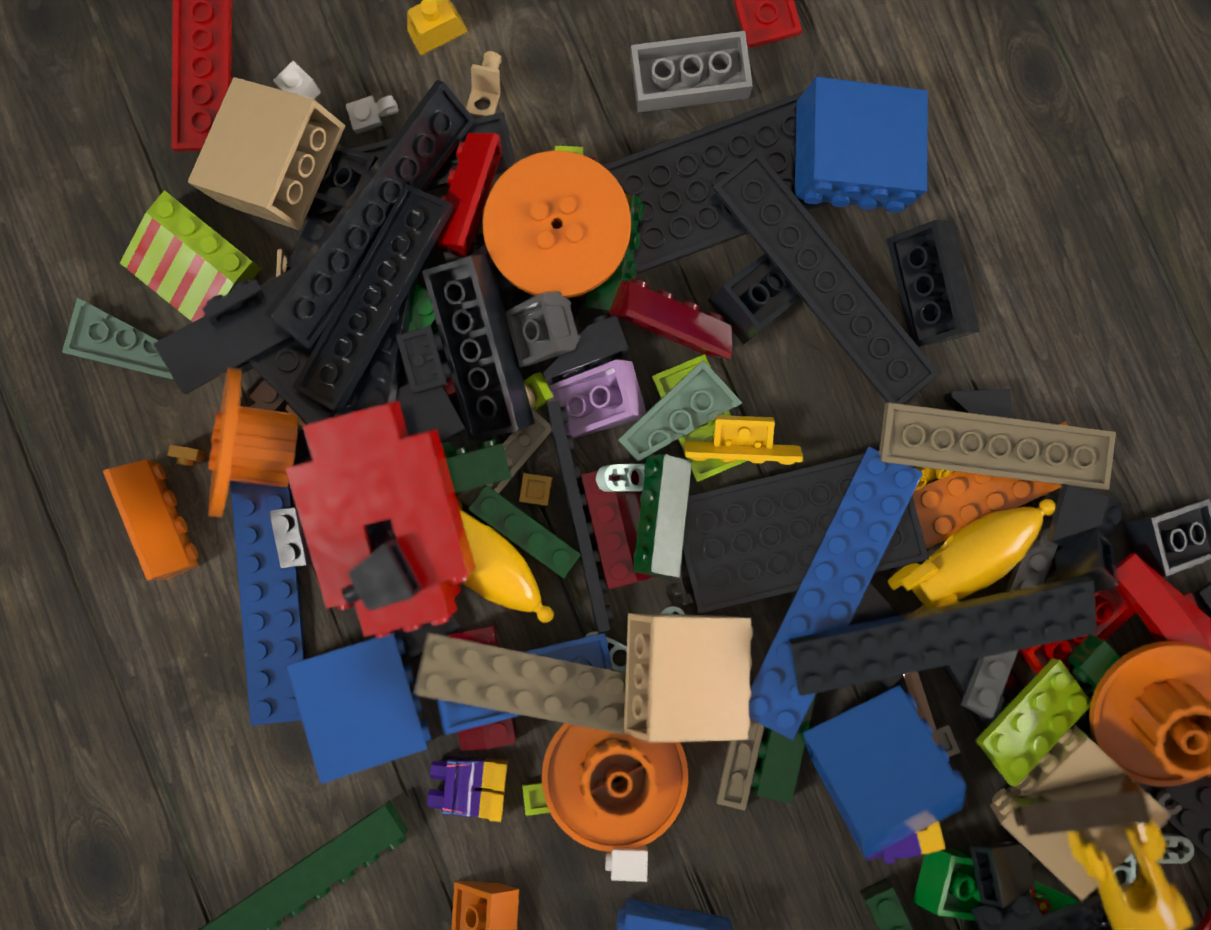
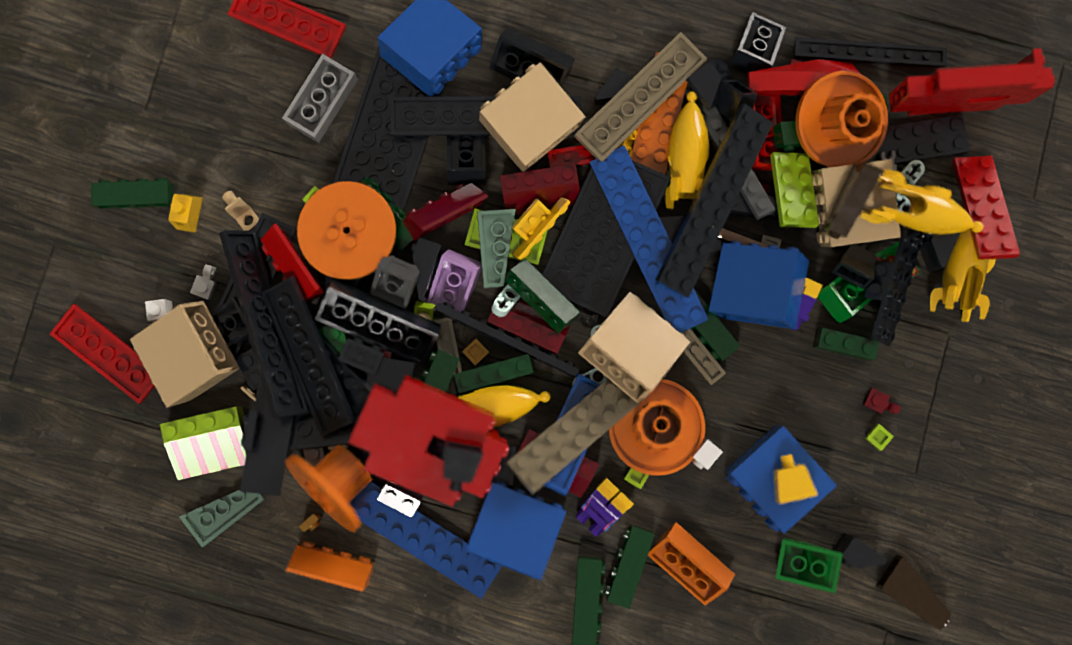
camera: 55 degrees left, 0 degrees up
none -> tan brick [479,63,585,172]
none -> dark red slope [500,163,580,216]
none -> red plate [548,145,595,167]
none -> dark green brick [604,525,655,609]

